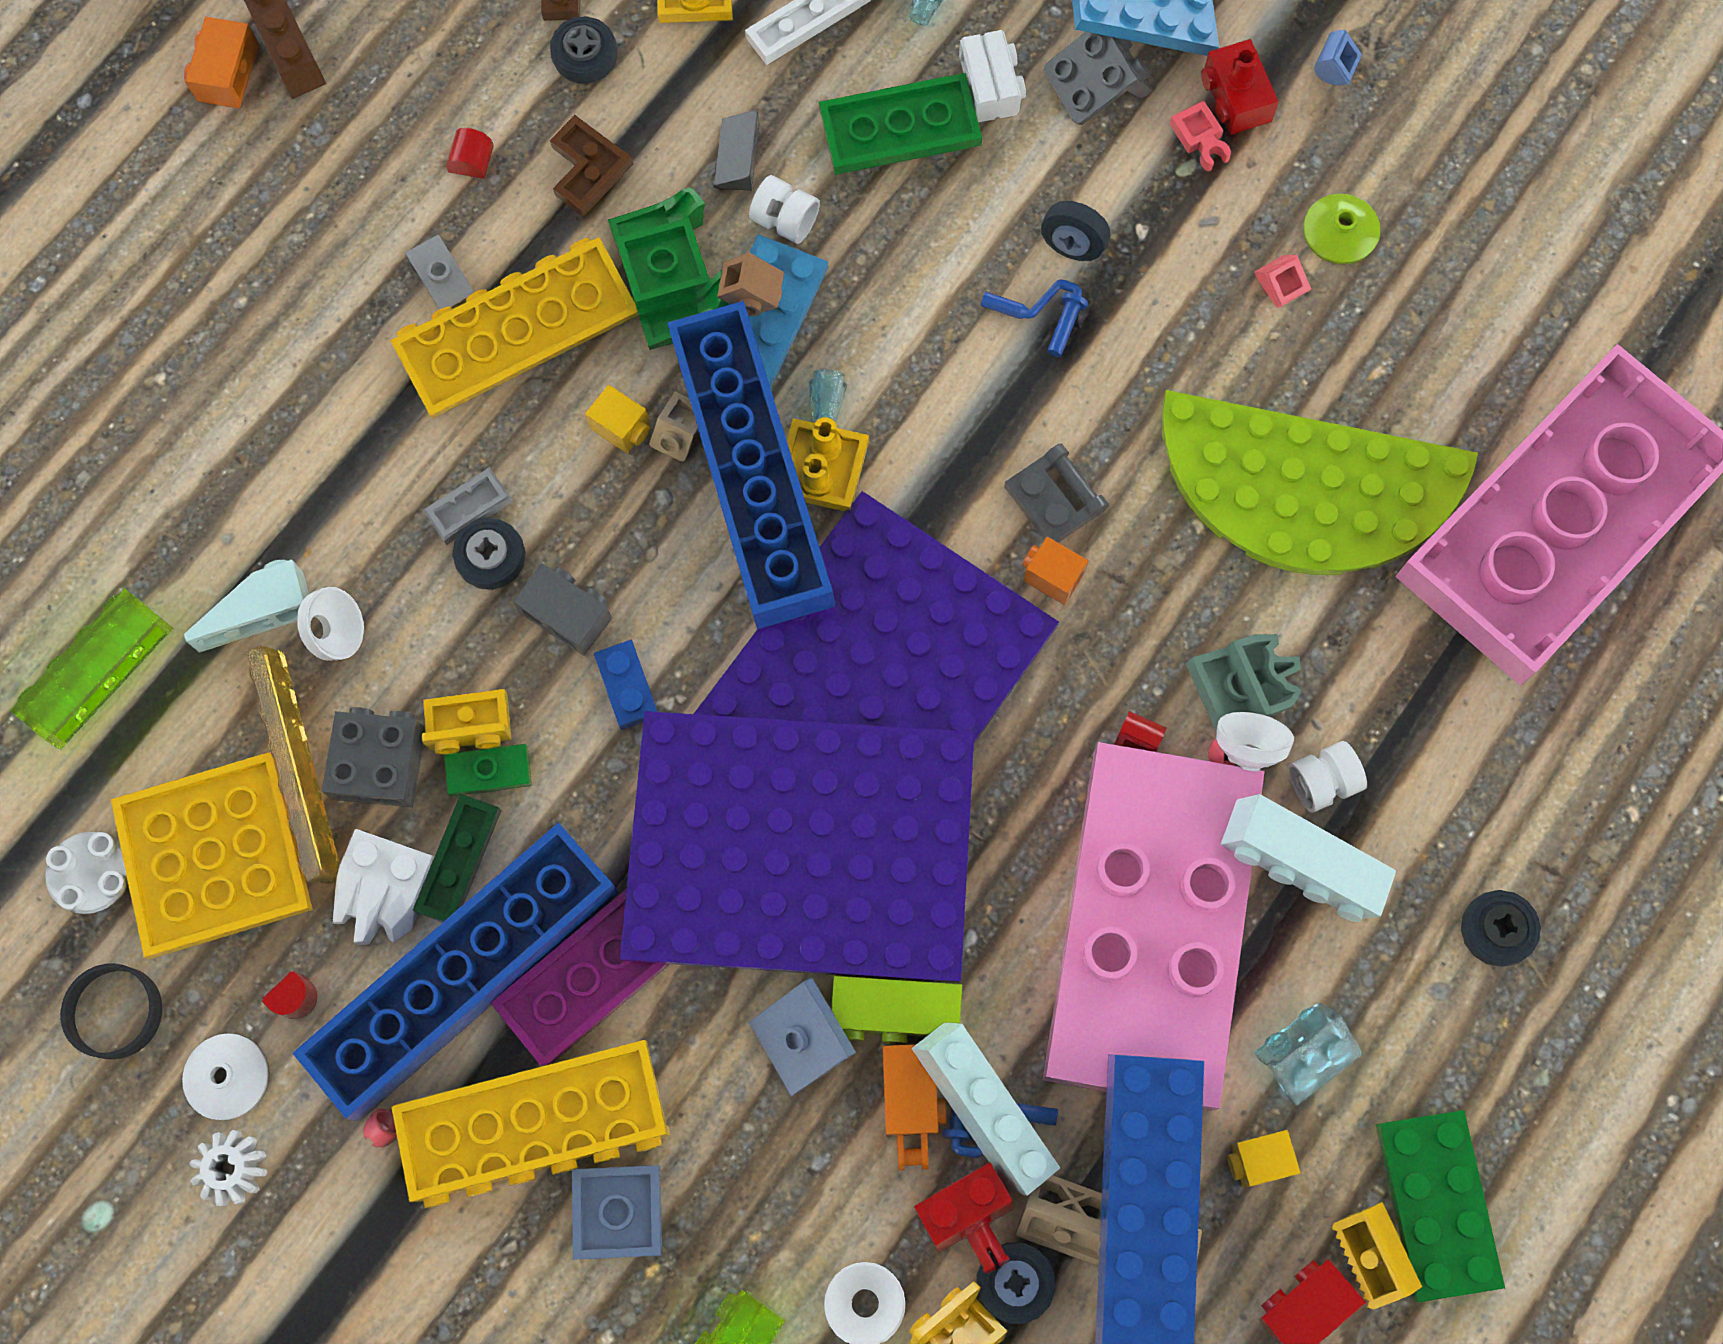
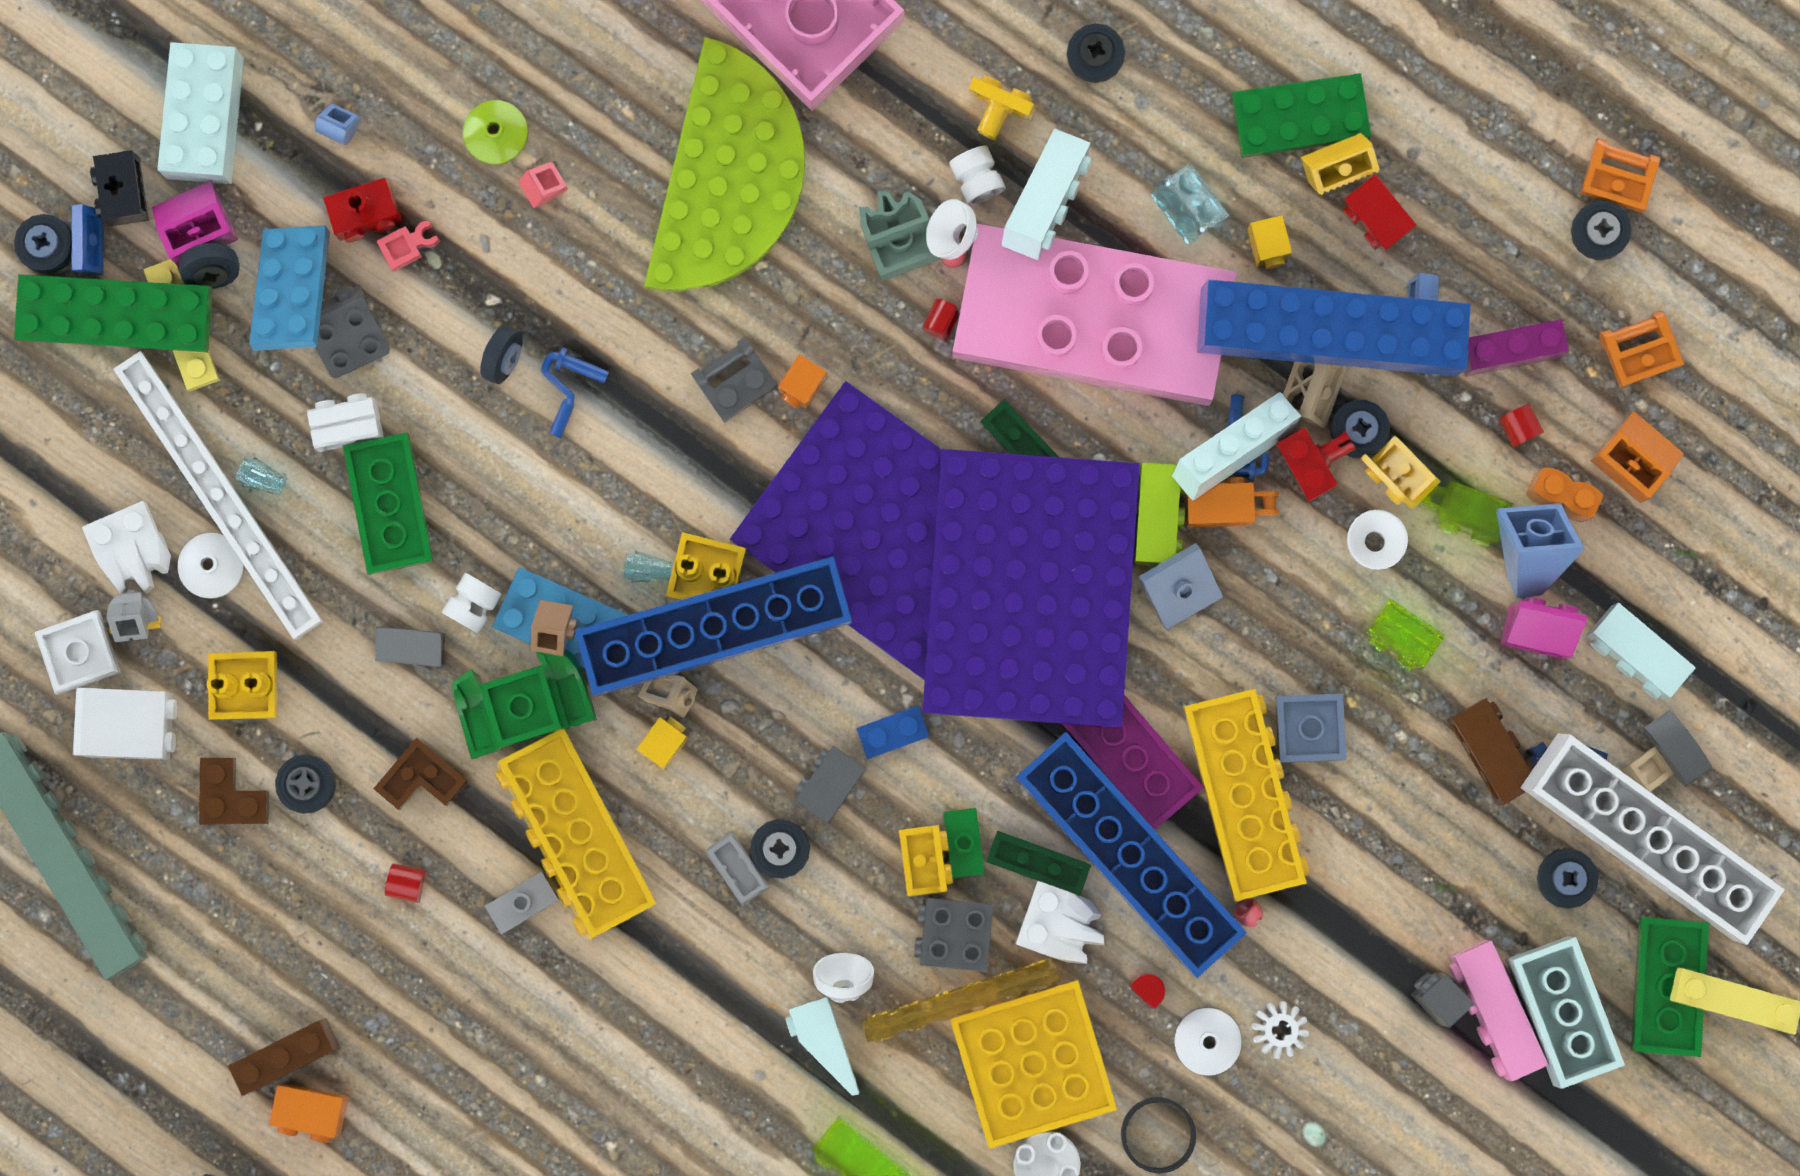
camera: 90 degrees left, 10 degrees up
none -> yellow plate [968,75,1036,141]
none -> dark green plate [980,399,1059,457]

